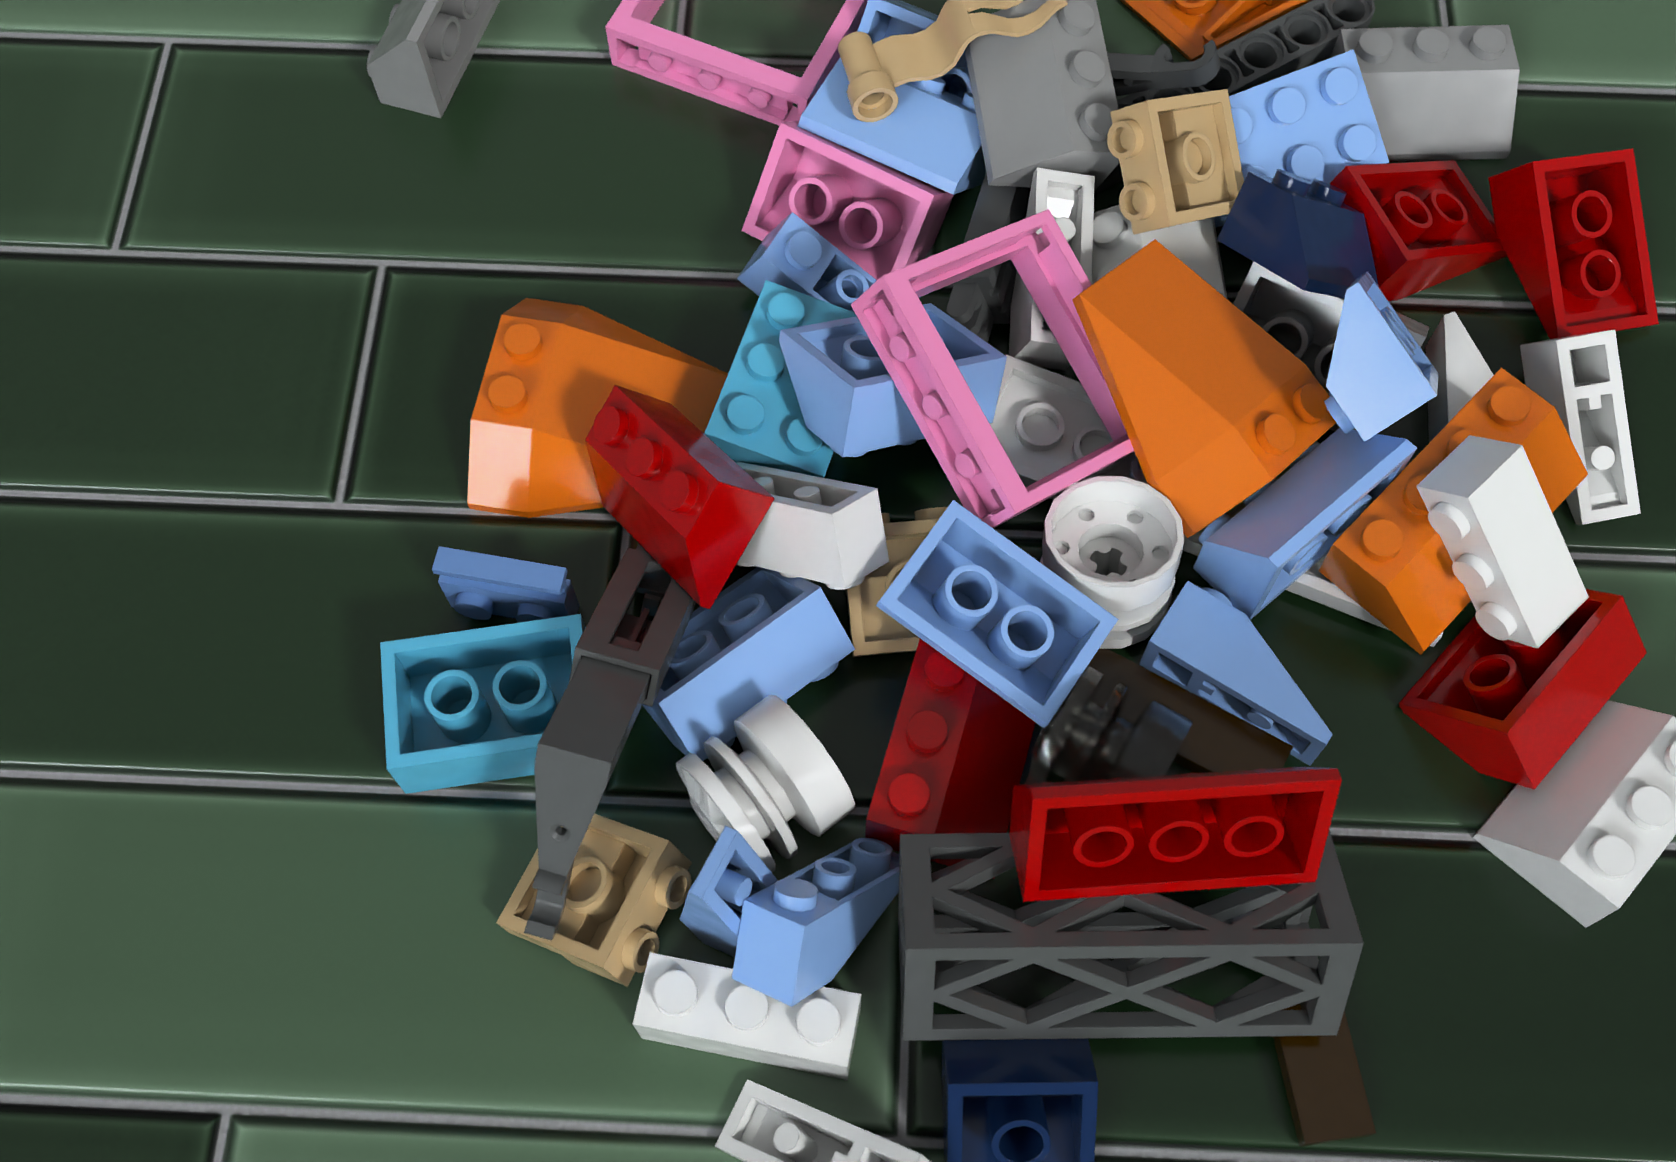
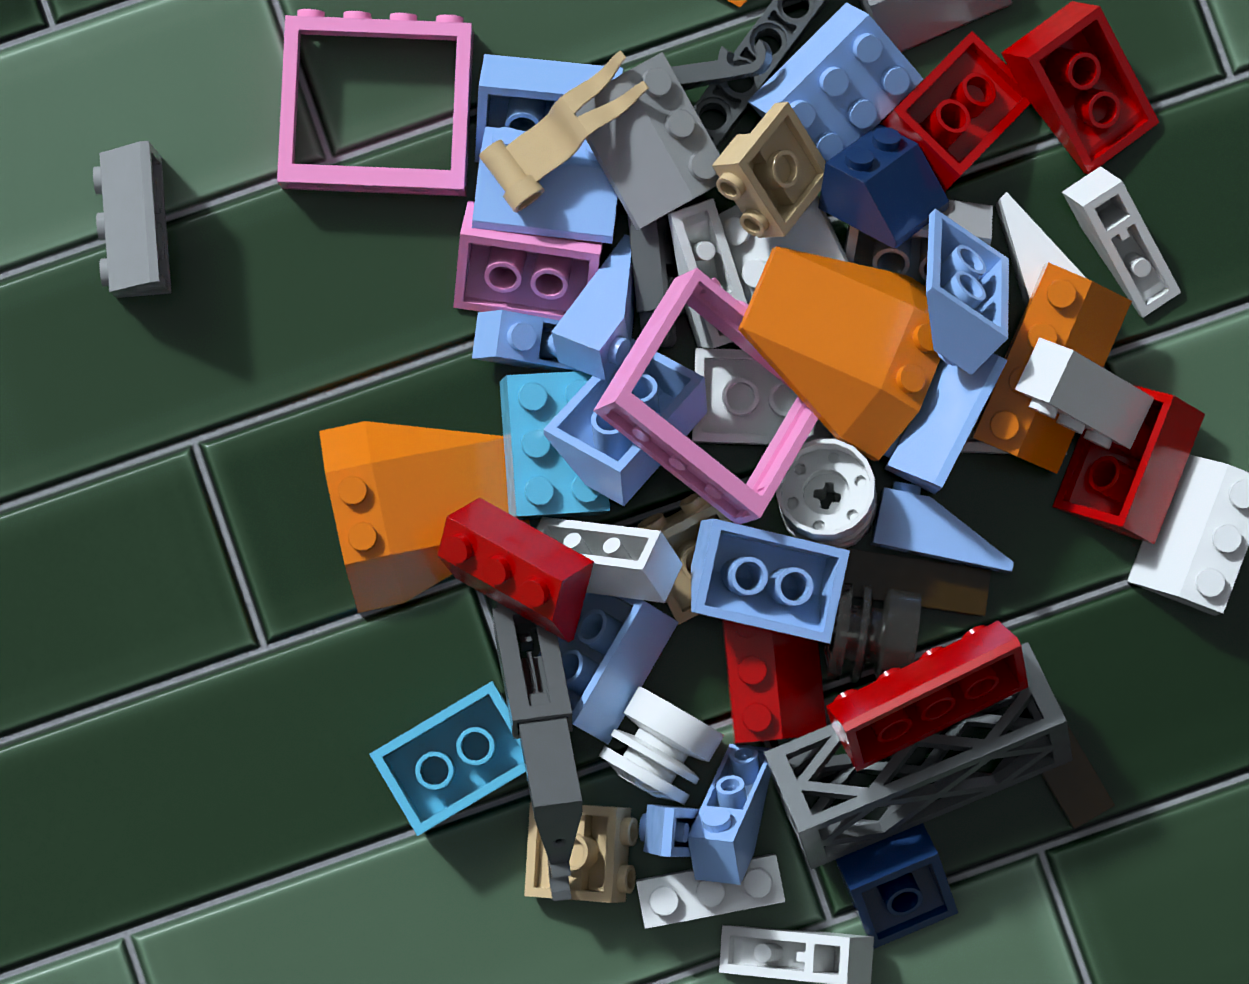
camera: 20 degrees left, 20 degrees up
medium blue plate [432,546,579,623] -> none
none -> light blue slope [551,234,636,381]

